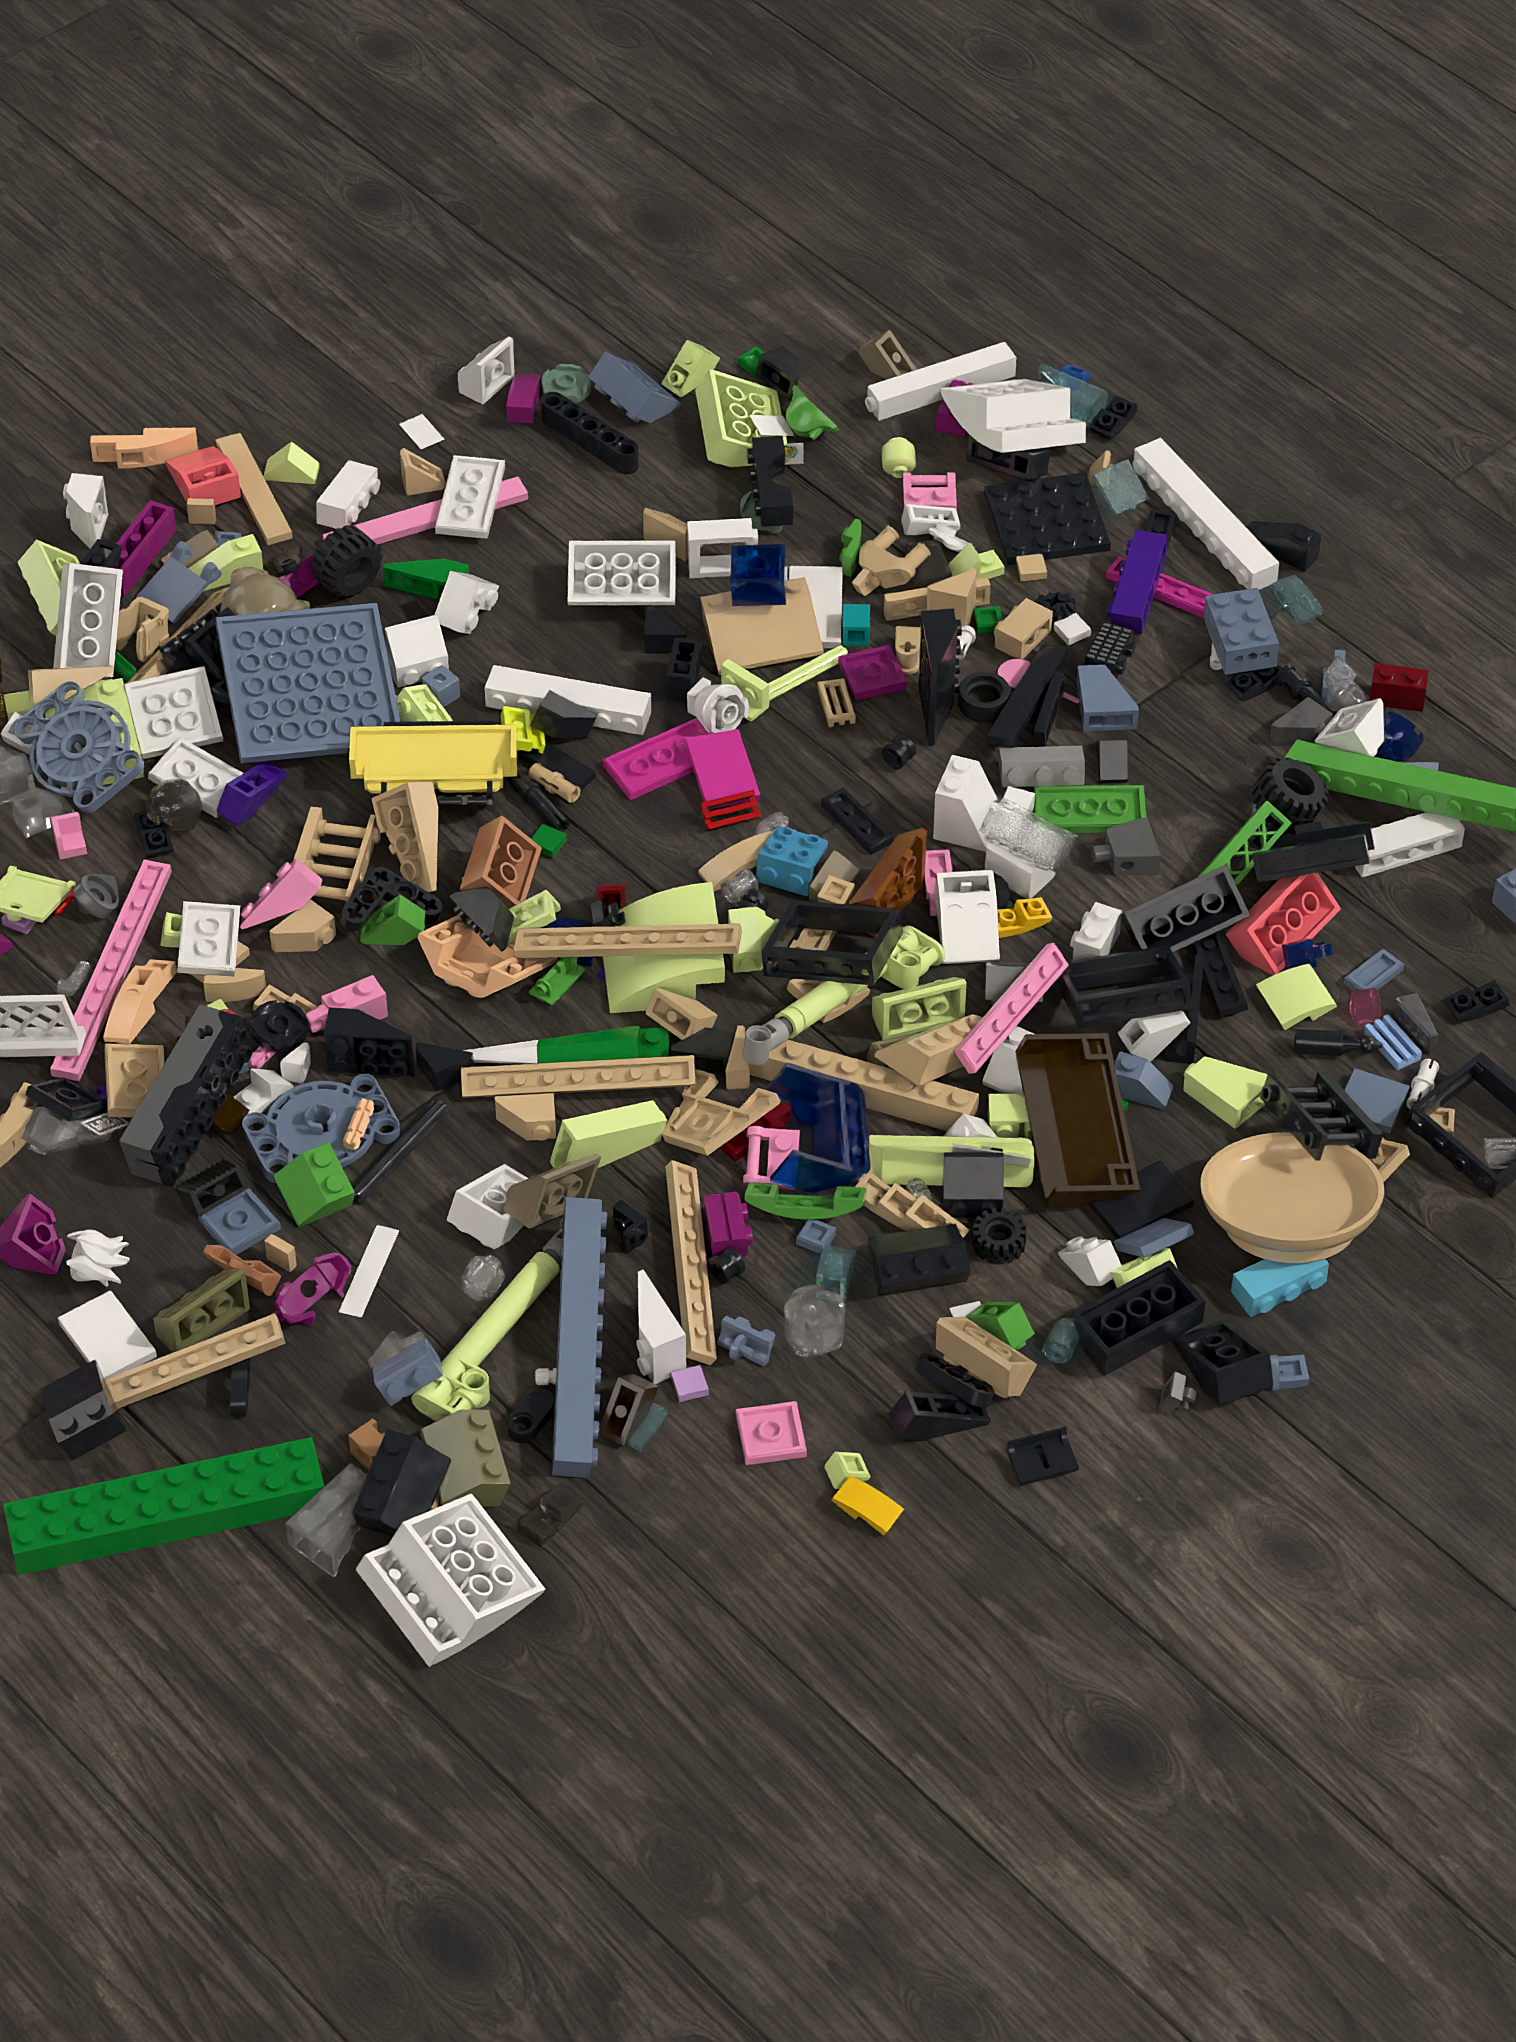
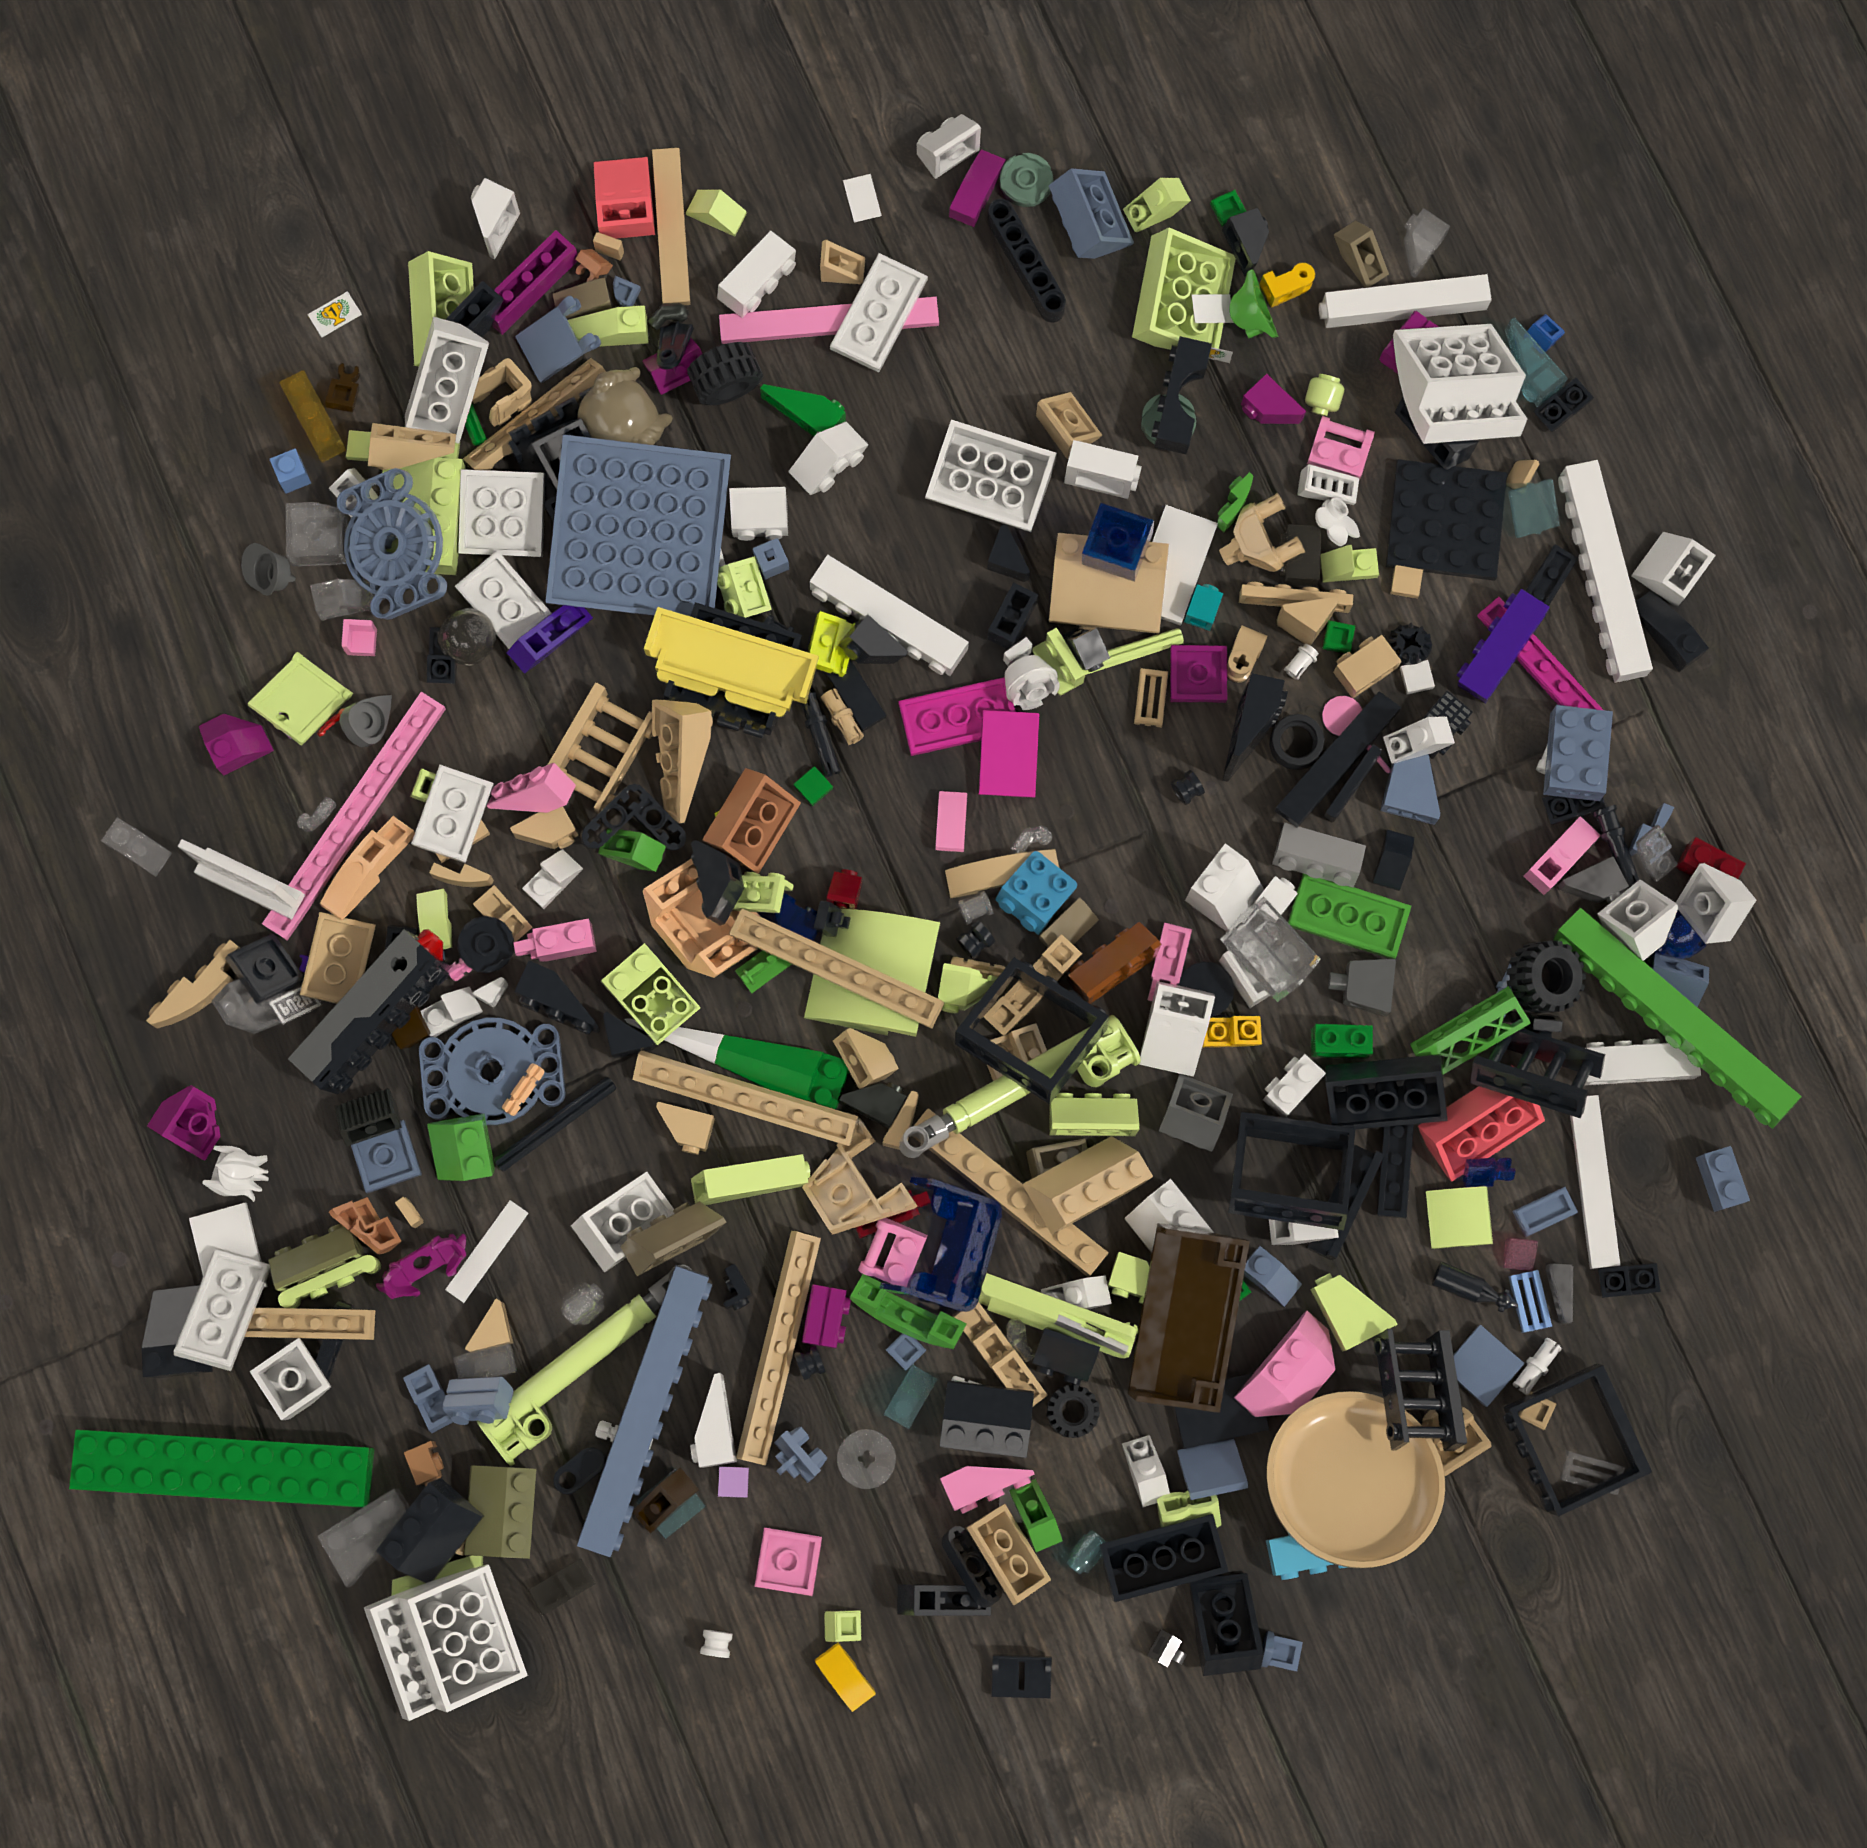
camera: 15 degrees right, 30 degrees up
light nougat slope [90,428,198,469] -> none
red tile [700,790,761,831] -> none
black tile [821,787,893,855] -> none
bright pink tile [954,943,1069,1074] -> none
clear light blue slope [1271,574,1324,626] -> none
none -> white tile [174,1249,270,1371]
none -> white slope [250,1338,331,1420]
none -> yellowish green plate [278,1255,381,1308]
none -> sand blue slope [403,1364,453,1433]
none -> tan slope [465,1299,513,1353]
none -> white slope [522,849,583,909]
none -> nougat tile [576,249,613,282]
none -> yellowish green slope [600,943,700,1045]
none -> pearl dark grey arm [647,302,689,331]
none -> white wheel [700,1630,733,1658]
none -> bright pink slope [936,791,967,852]
none -> bright pink slope [940,1466,1034,1514]
none -> slope [1062,626,1110,672]
none -> bright pink wedge [1234,1311,1335,1417]
none -> magenta slope [1241,374,1306,424]
none -> yellow leg [1259,263,1315,308]
none -> green brick [1311,1024,1373,1059]
none -> white slope [1383,717,1455,763]
none -> clear slope [1404,208,1450,278]
none -> bright pink slope [1524,816,1600,895]
none -> white tile [1570,1095,1620,1269]
none -> white slope [1631,532,1716,608]
none -> white slope [1676,863,1756,944]

